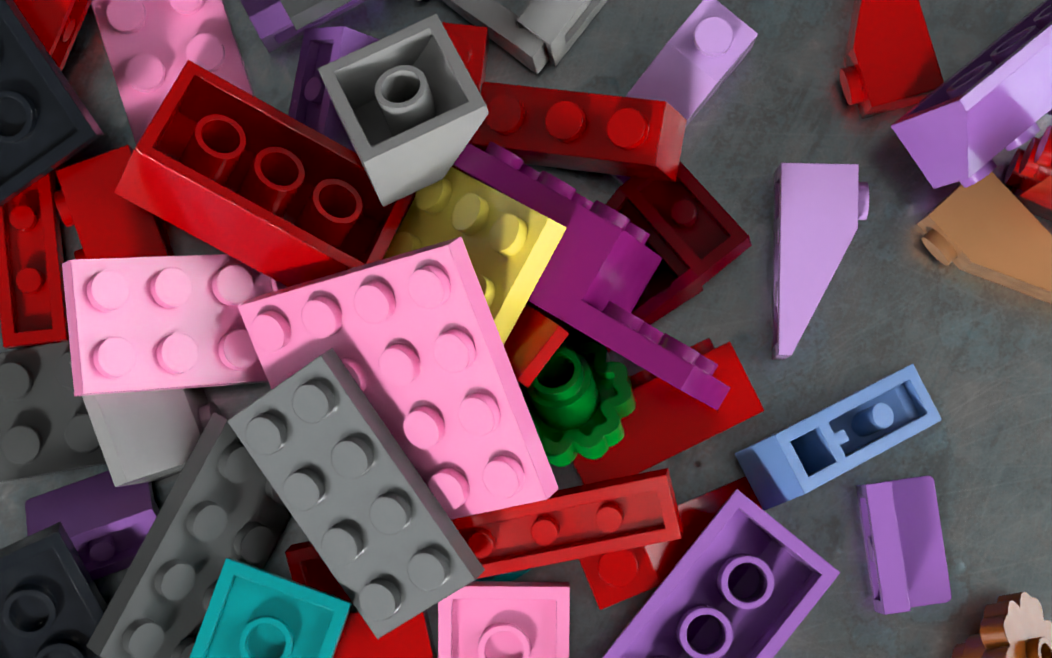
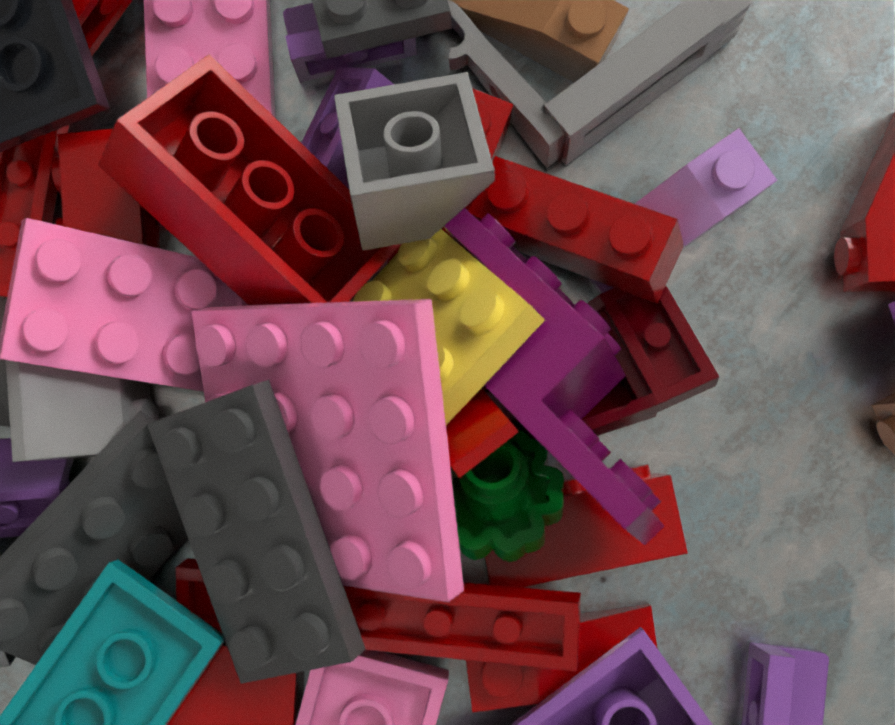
camera: 10 degrees right, 0 degrees up
medium blue slope [734,364,942,511] -> none
lavender slope [772,162,869,360] -> none

